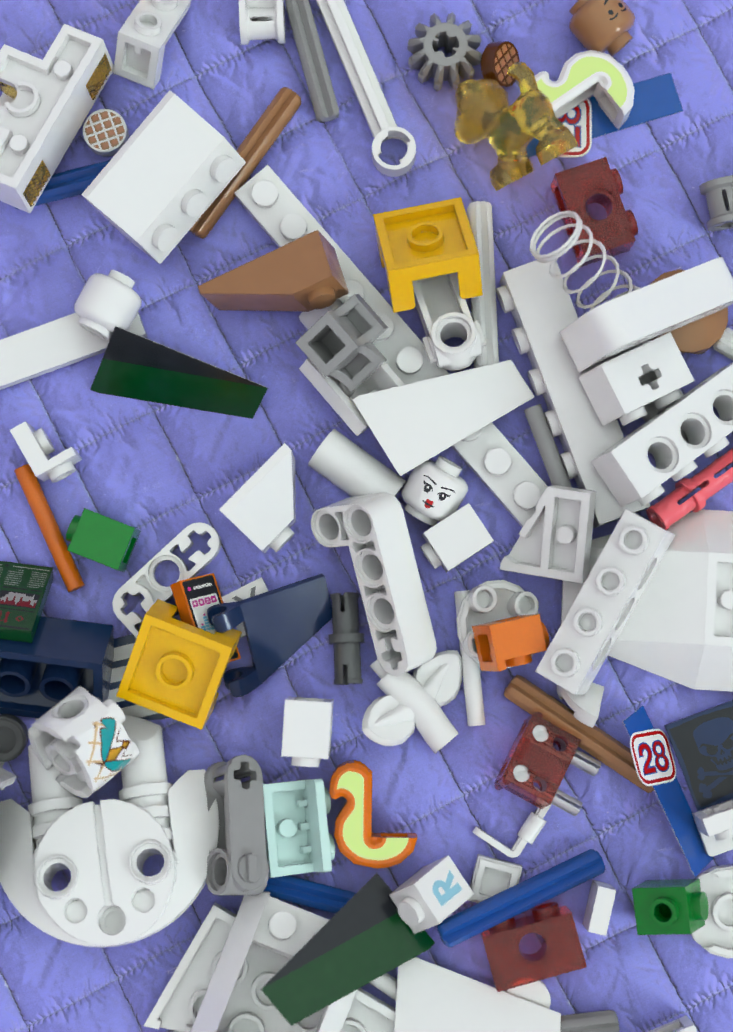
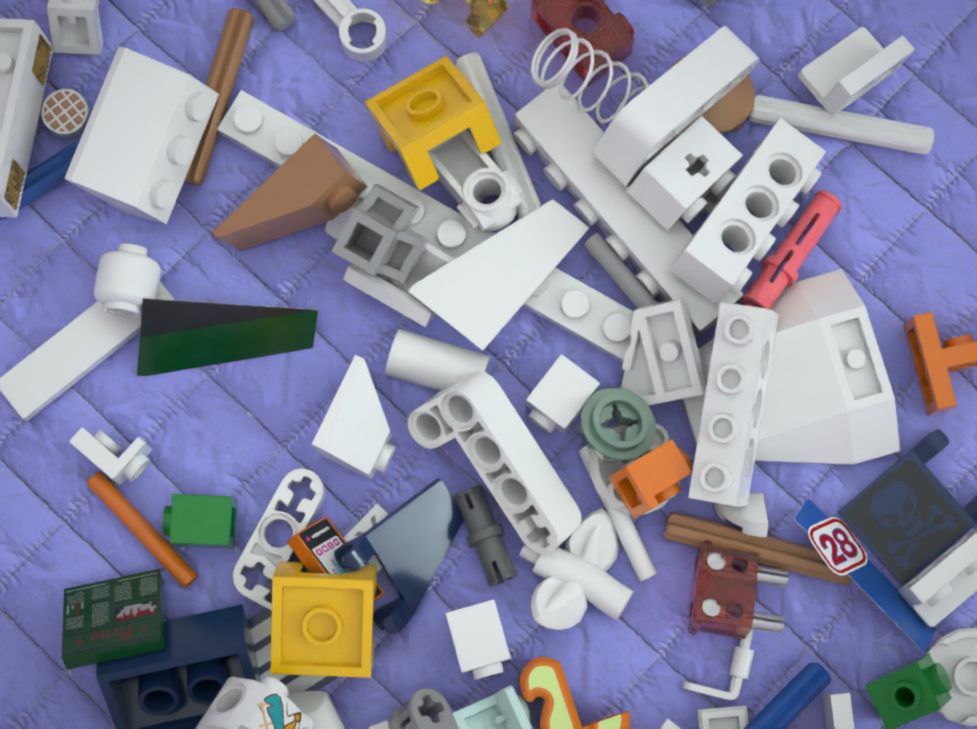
camera: 20 degrees left, 5 degrees down
white head [401,456,468,526] -> none
none -> sand green gear [579,388,656,464]

